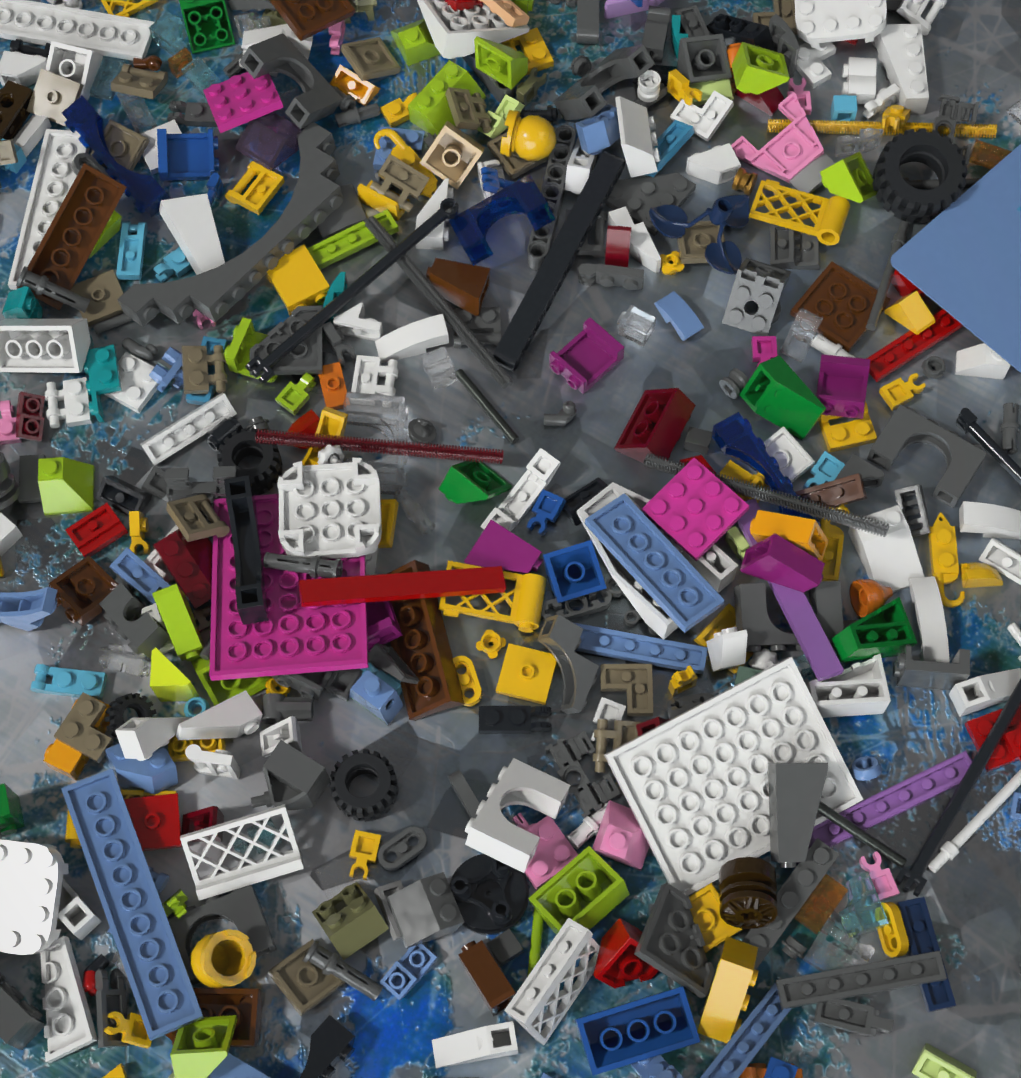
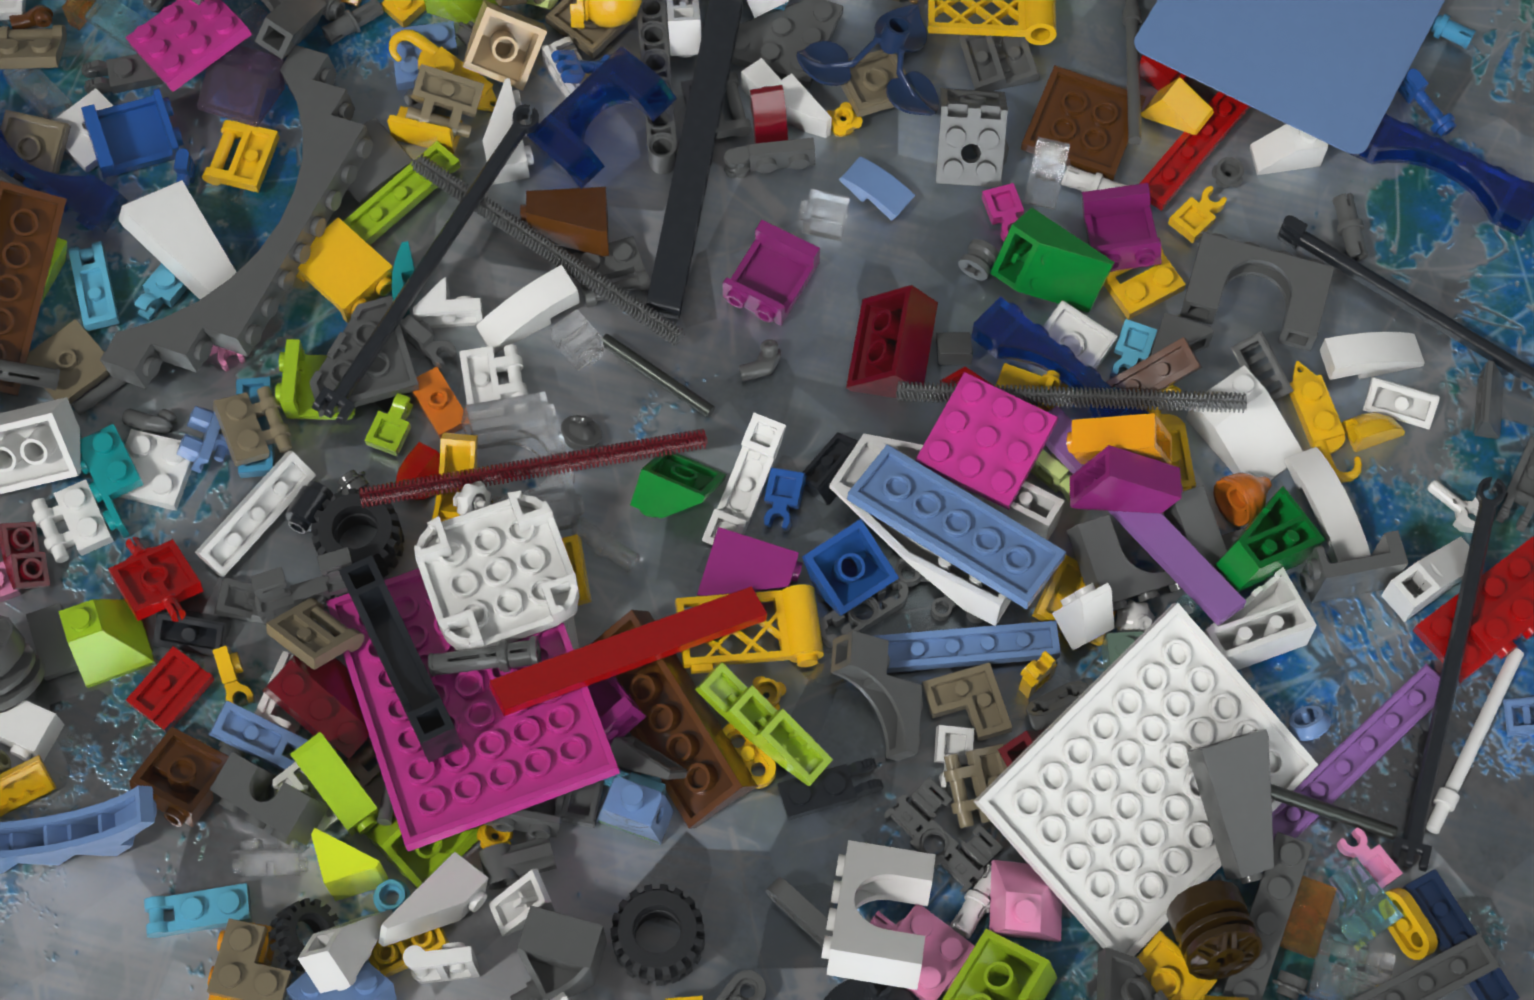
camera: 20 degrees left, 0 degrees up
yellow plate [496,643,557,705] -> none
none -> red plate [108,536,203,622]
none -> lime slope [695,662,833,786]

